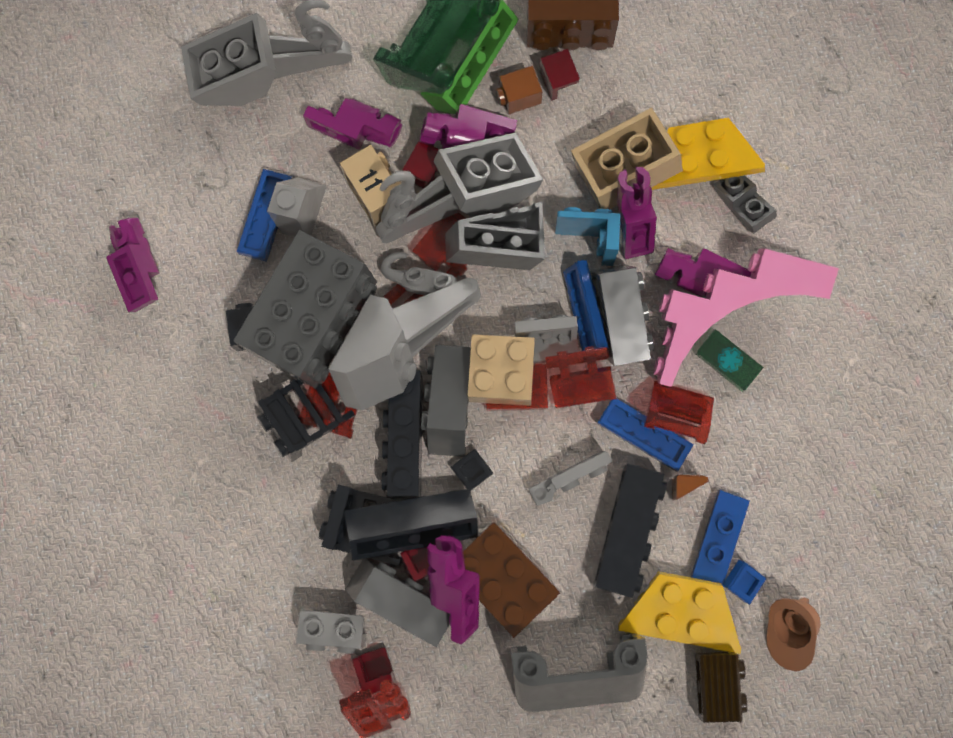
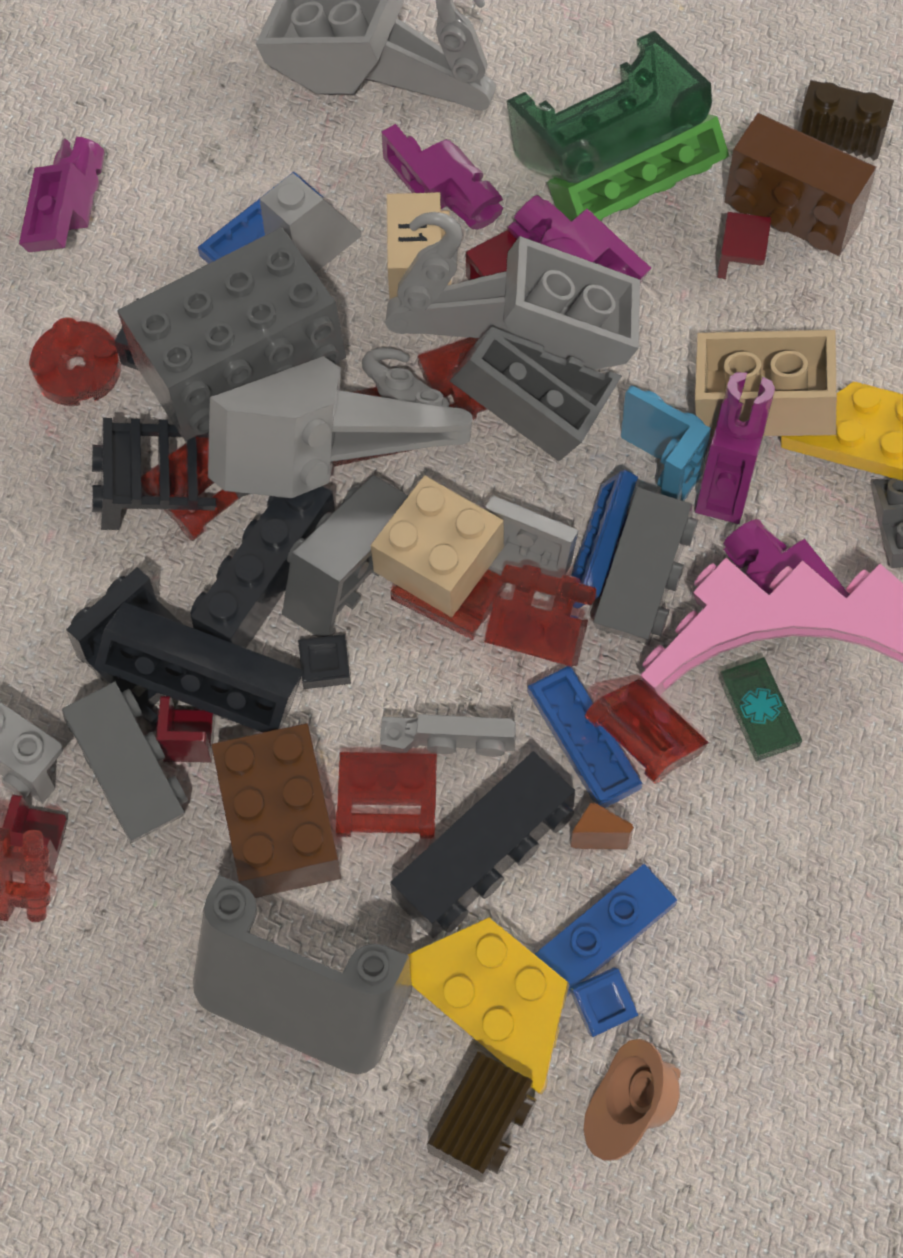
camera: 25 degrees right, 15 degrees down
magenta plate [428,536,479,645] -> none
dark orange brick [496,66,542,115] -> none
none -> clear red plate [29,317,121,406]
none -> clear red plate [336,752,437,839]

